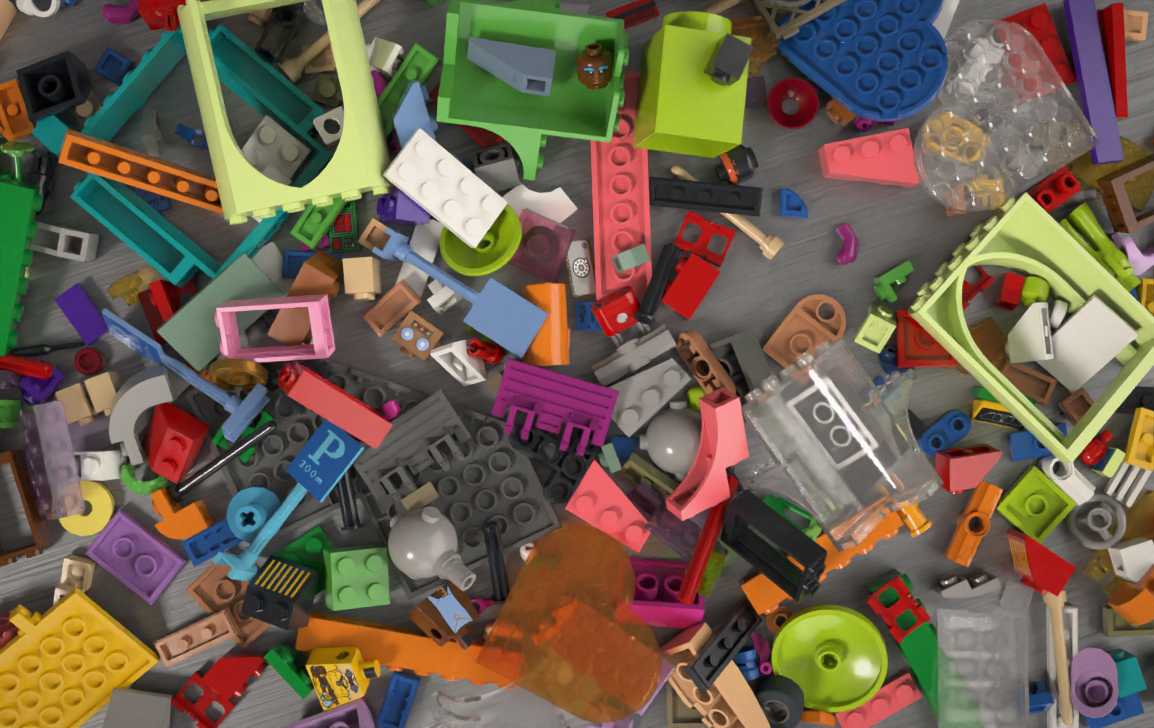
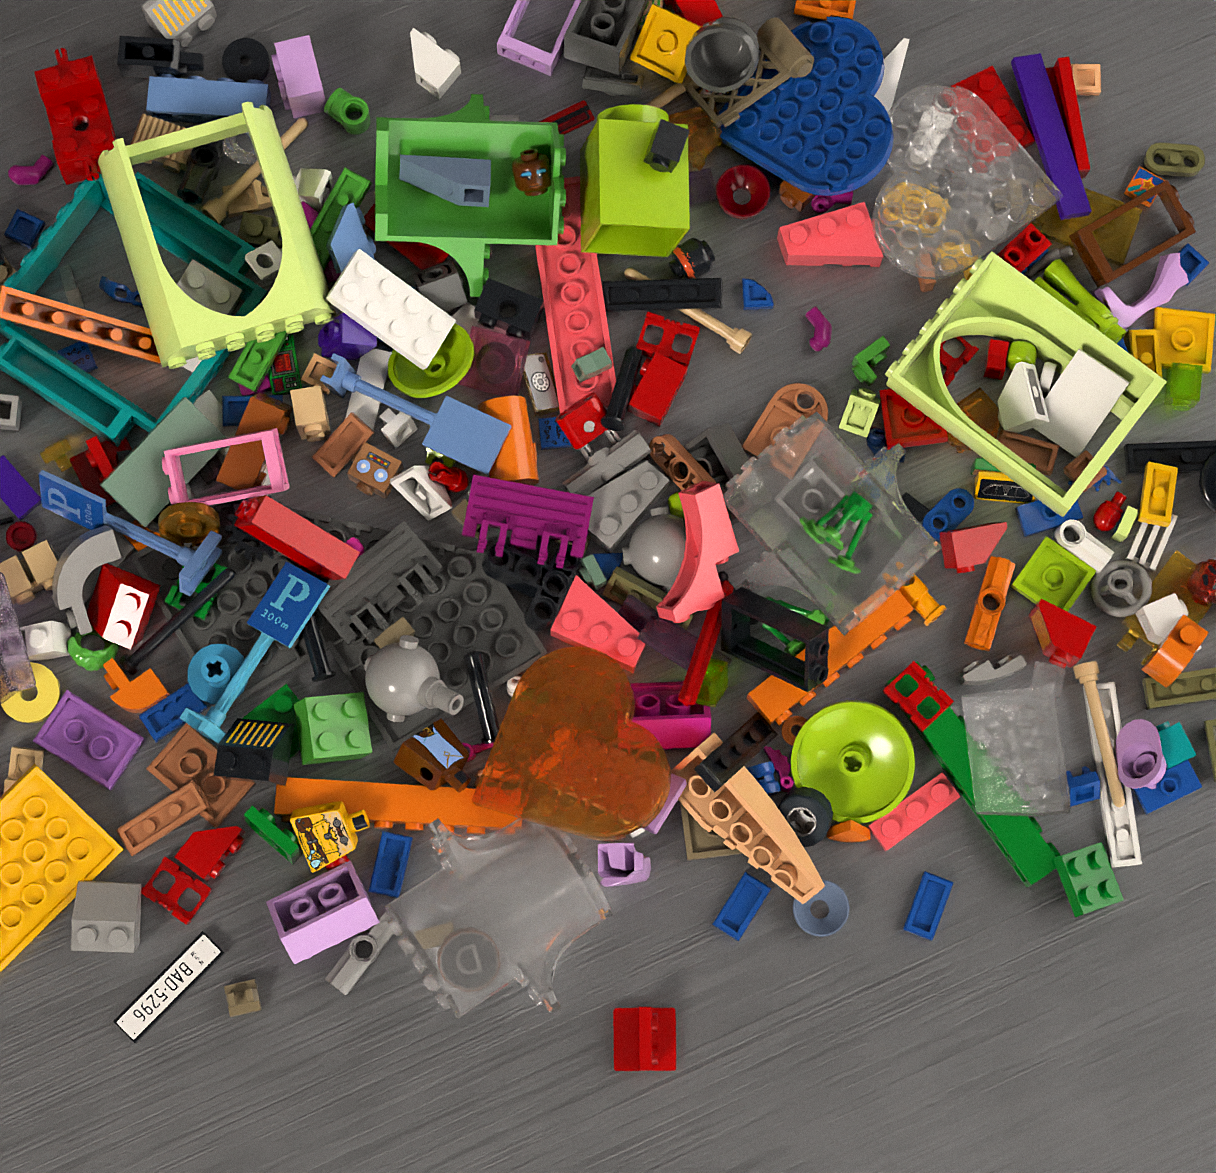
camera: 10 degrees left, 10 degrees down
none -> black brick [474,278,544,340]
none -> plant [799,491,873,574]

